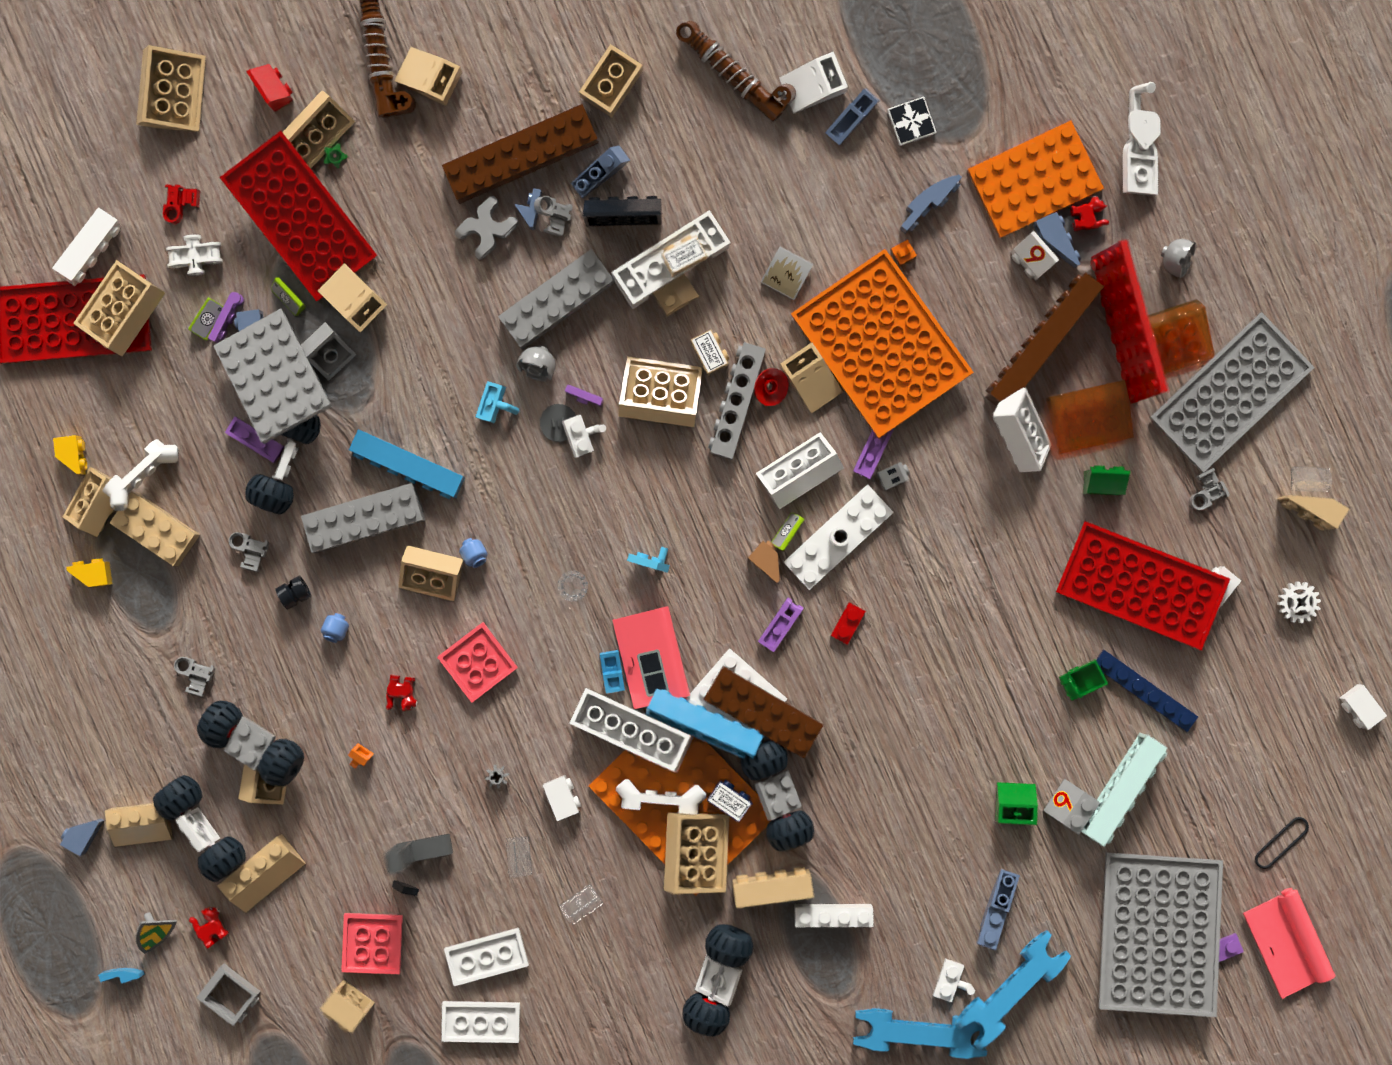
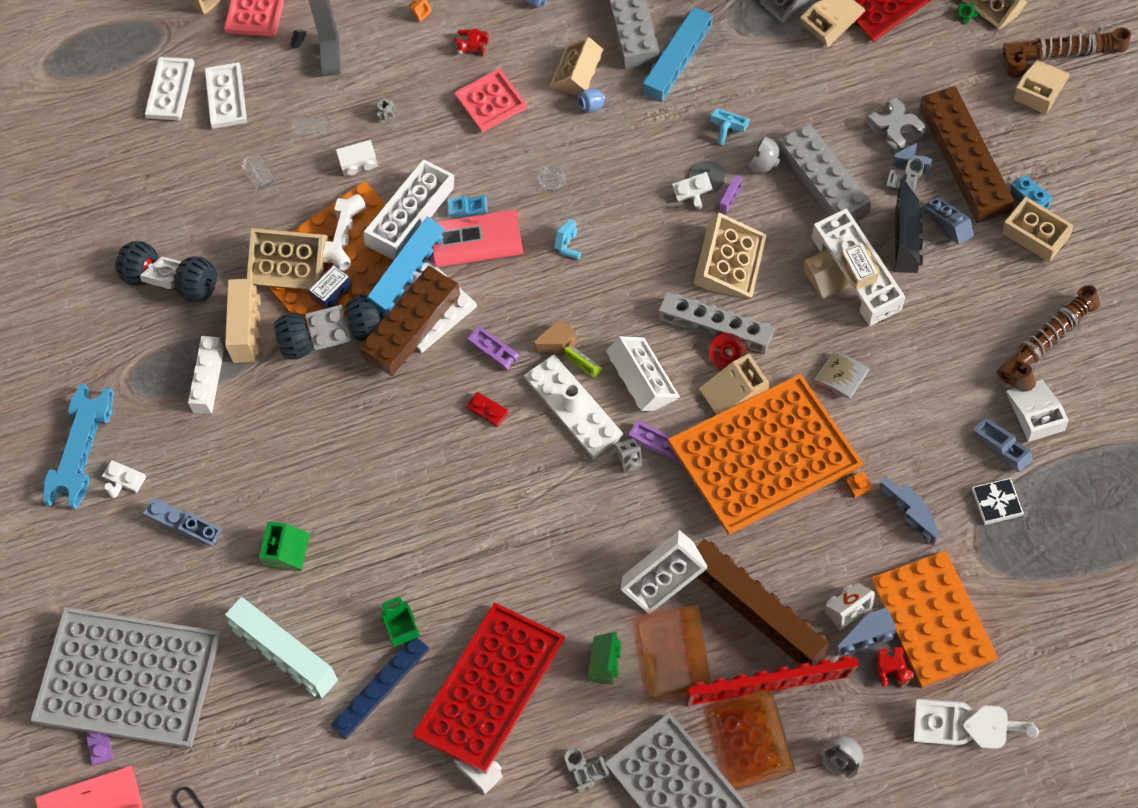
camera: 100 degrees right, 25 degrees down
brick [690,330,730,376] -> none
dark azure piece [955,930,1071,1050] -> none
light grey slope [1043,779,1100,834] -> none
none -> dark azure brick [1010,175,1053,209]

